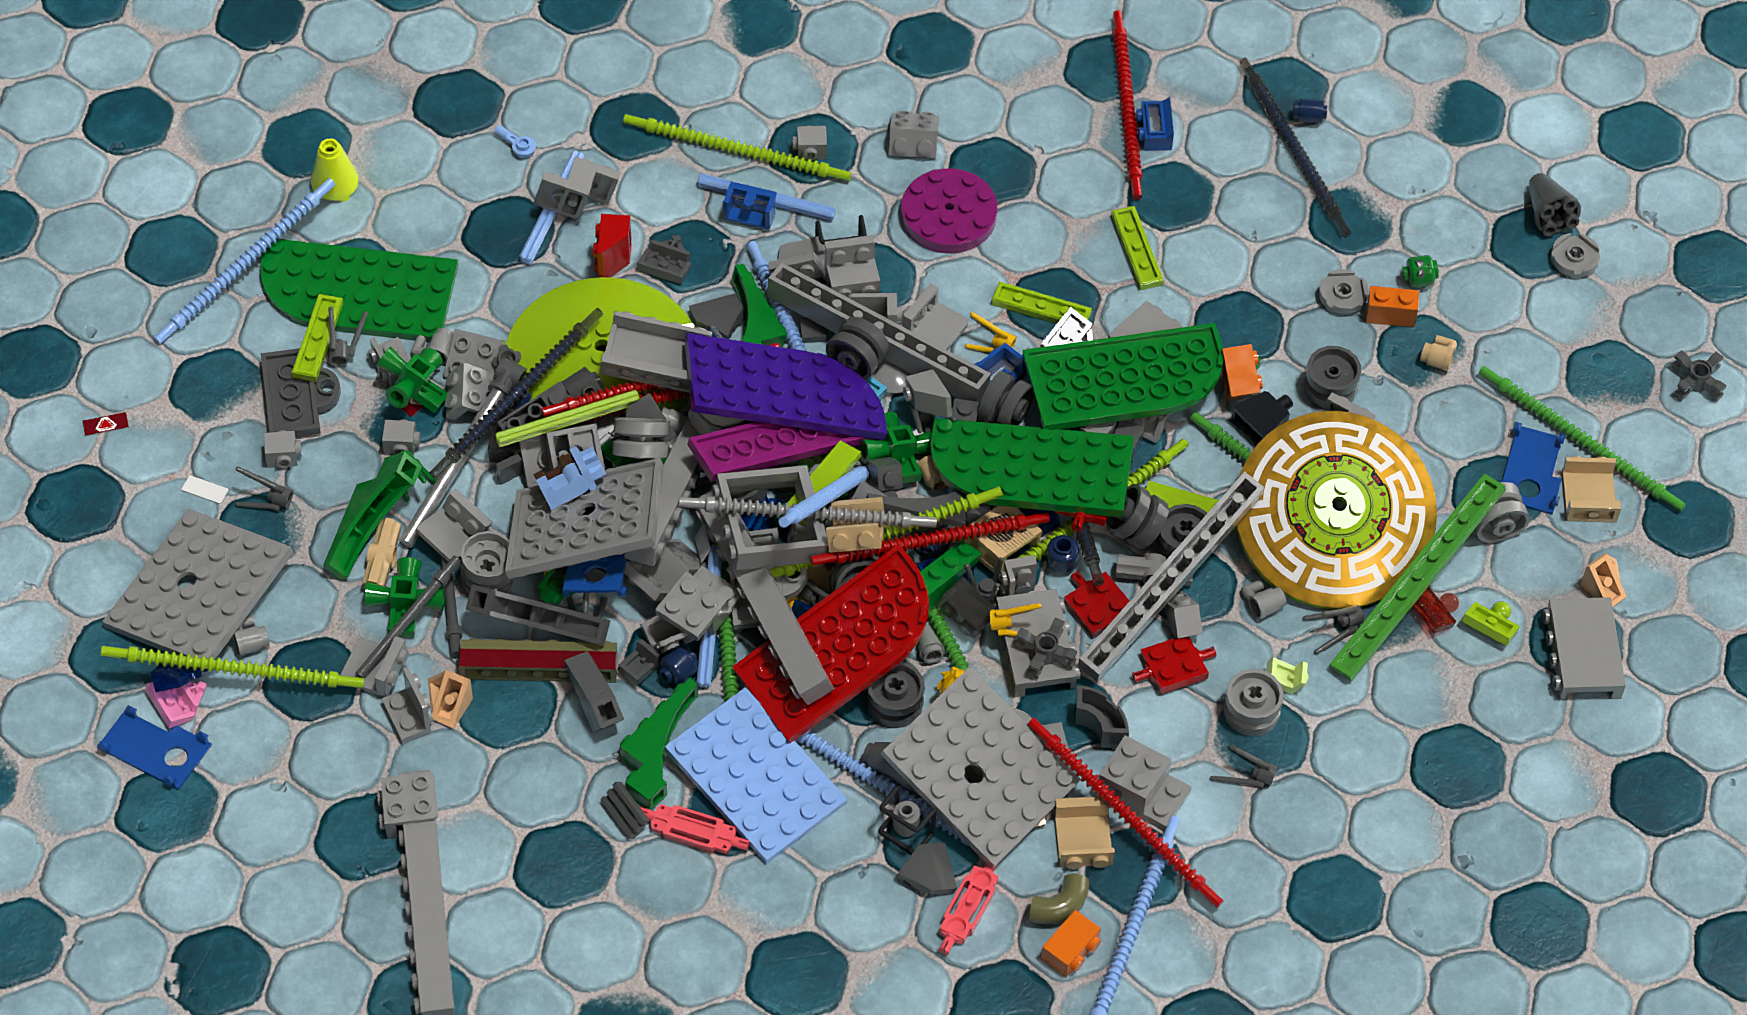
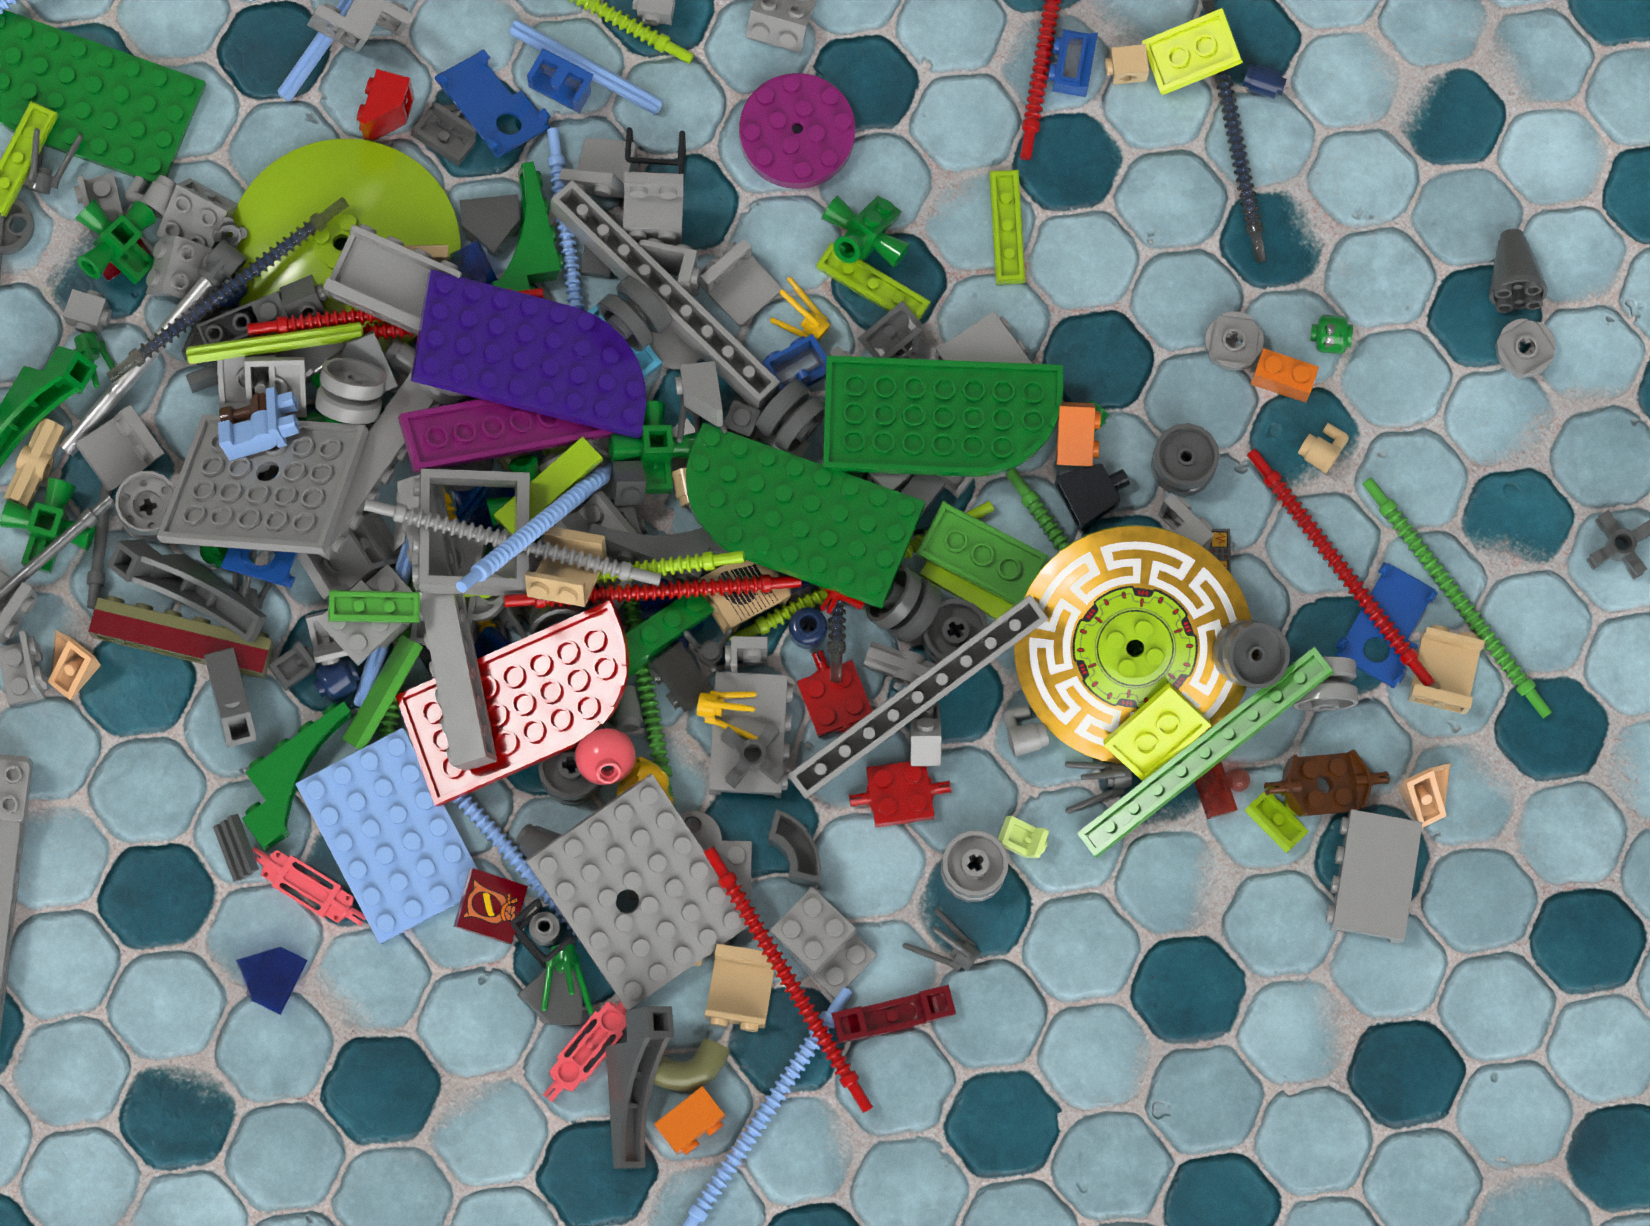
camera: 10 degrees right, 20 degrees up
none -> clear blue slope [236,947,308,1015]
none -> bright green tile [328,590,421,623]
none -> bright green tile [342,635,423,750]
none -> blue piece [434,49,551,158]
none -> dark red tile [453,868,528,944]
none -> green plant [541,944,594,1015]
none -> coral piece [575,729,636,785]
none -> dark grey arch [606,1006,674,1169]
none -> green brick [822,195,910,268]
none -> dark red slope [831,984,956,1043]
none -> bright green tile [915,502,1048,606]
none -> neon yellow plate [1103,683,1211,781]
none -> tan brick [1105,44,1149,85]
none -> neon yellow plate [1142,8,1243,95]
none -> dark grey wheel [1213,619,1290,689]
none -> red hose [1247,448,1435,687]
none -> reddish brown plate [1264,749,1390,817]

